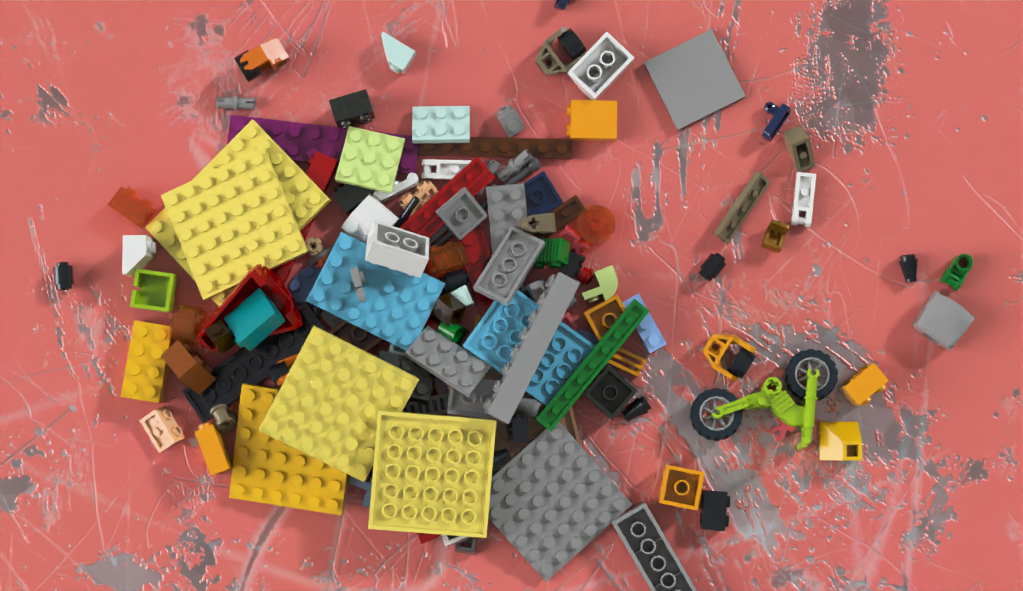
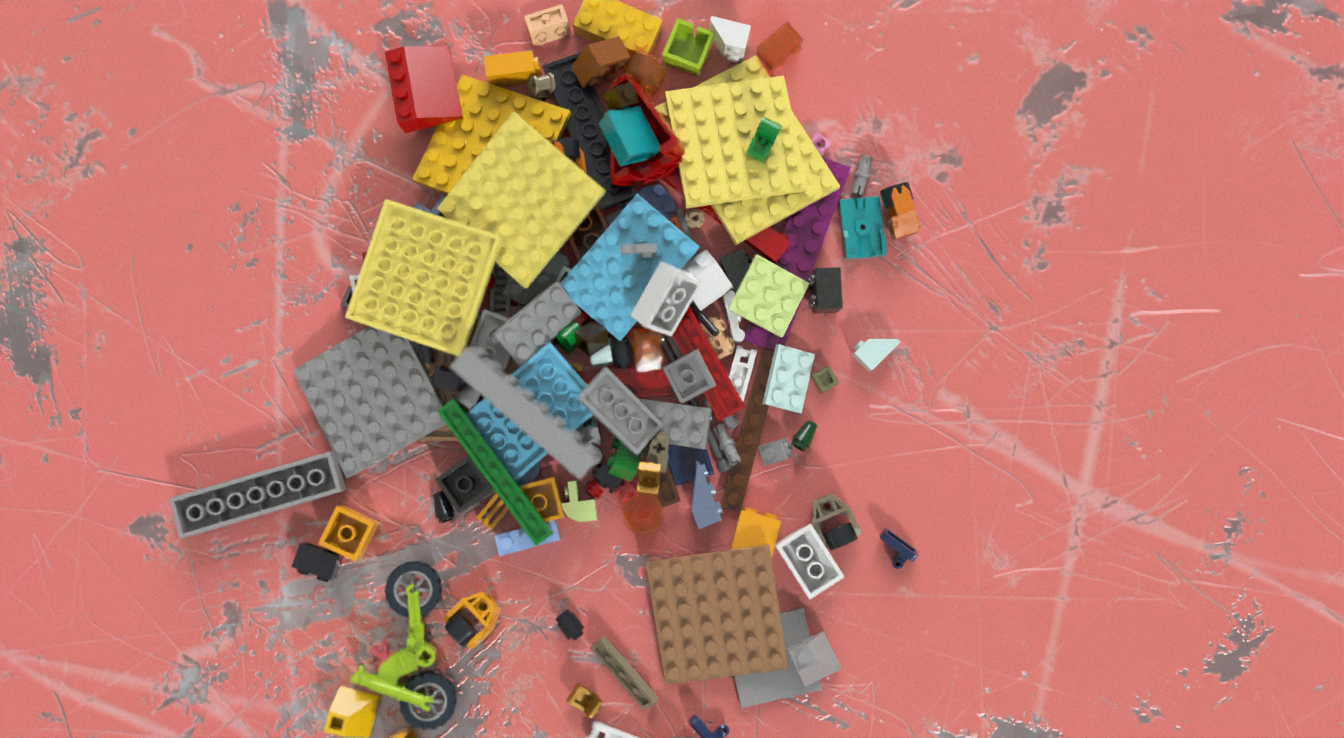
camera: 100 degrees right, 0 degrees up
none -> slope [385,46,463,134]
none -> pearl gold bracket [637,462,661,496]
none -> medium nougat plate [646,544,789,685]
none -> sand blue slope [690,460,723,529]
none -> green plate [745,116,782,164]
none -> light grey slope [786,631,842,687]
none -> dark green cone [791,420,818,452]
none -> olive plate [810,366,839,394]
none -> bright pink plate [812,133,831,156]
none -> teal piece [839,196,887,260]

